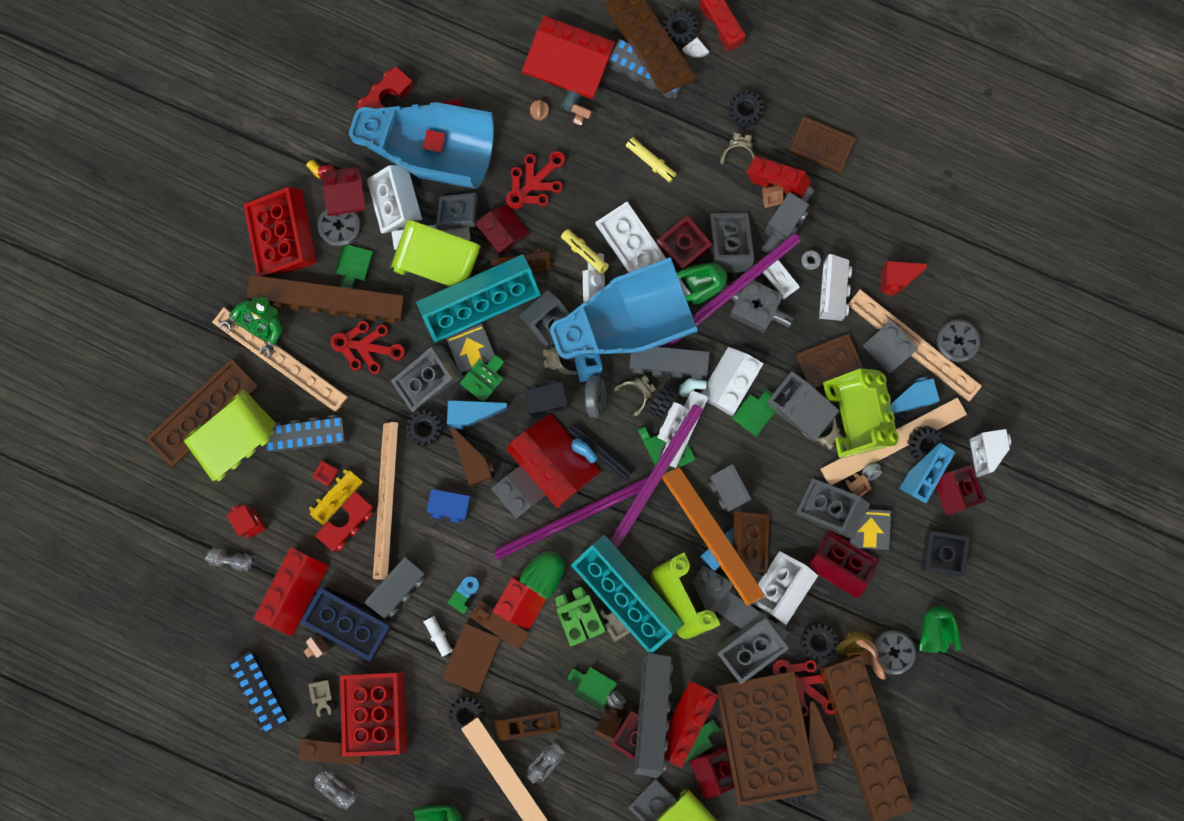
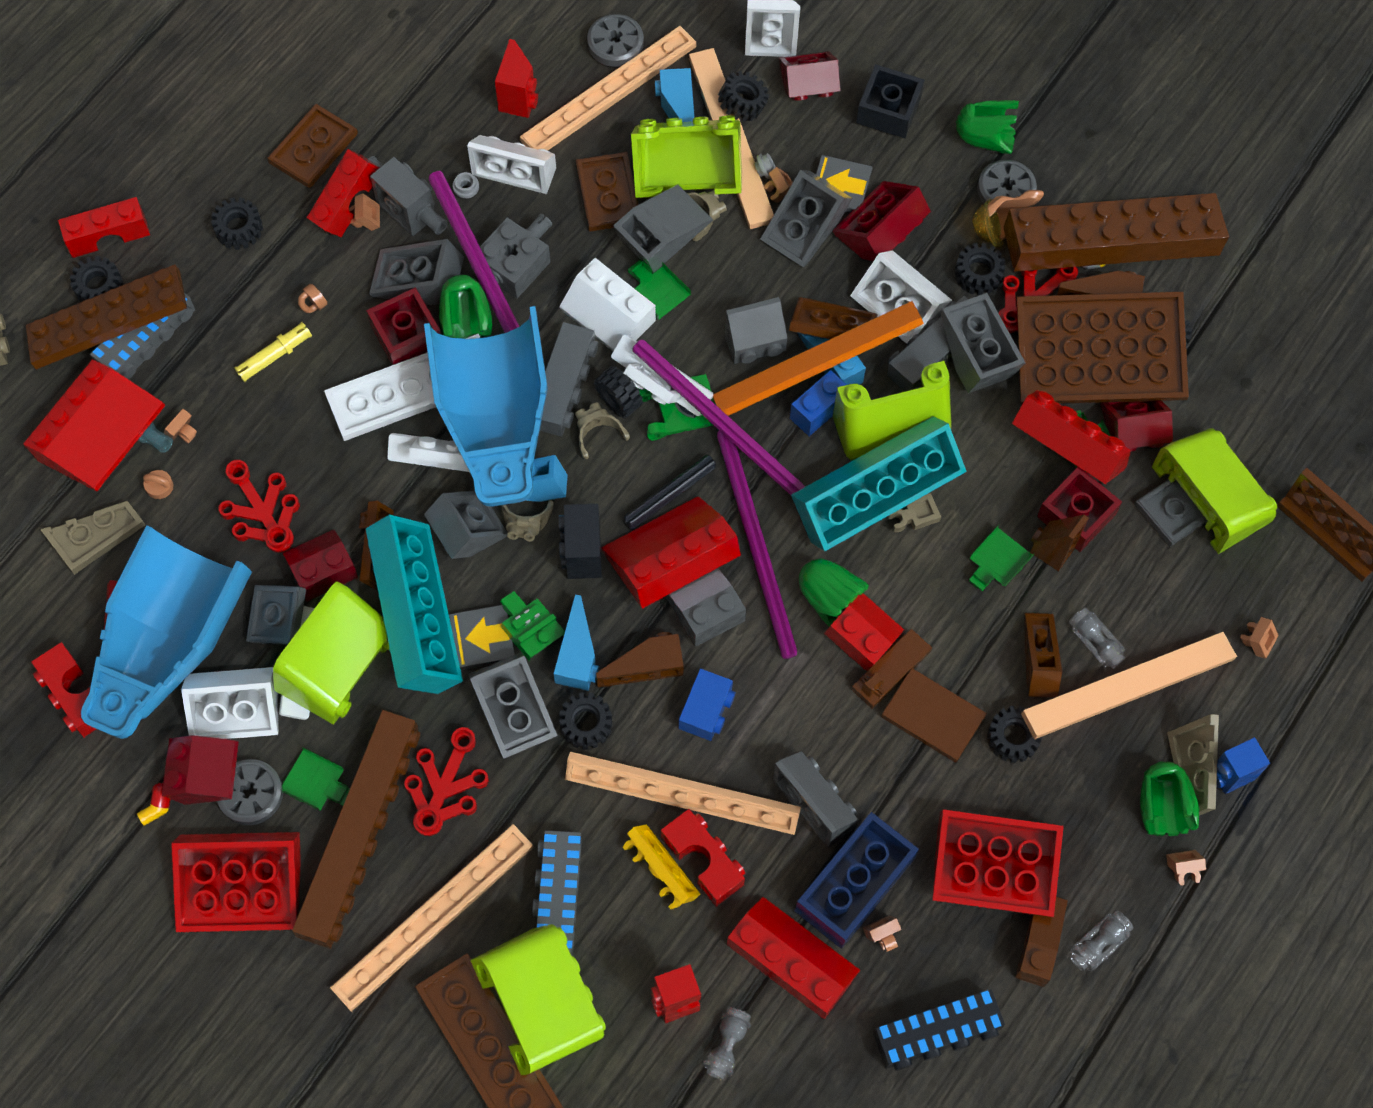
camera: 80 degrees left, 15 degrees down
green torso [219,297,282,358] -> none
dark tan plate [308,680,333,717] -> none
red tile [312,460,339,487] -> none
red tile [423,130,446,153] -> none
white pin [424,616,453,657] -> none
leg [448,577,479,615] -> none
bright green hips [555,587,606,647] -> none
light yellow pin [561,229,609,274] -> none
dark azure arm [571,438,598,463] -> none
dark grey wheel [585,375,606,418] -> none
light grey plate [607,691,626,710] -> none
dark grey brick [634,653,673,778] -> none
light aqua arm [679,378,706,397] -> none
white tile [682,37,709,58] -> none
dark grey wing [692,565,733,613] -> none
dark tan helmet [720,132,755,164] -> none
white plate [762,260,799,300] -> none
dark grey slope [863,319,918,374] -> none
dark azure slope [899,443,955,503] -> none
none -> dark tan wing [41,501,145,575]
none -> nougat tile [298,284,327,313]
none -> blue brick [790,370,847,436]

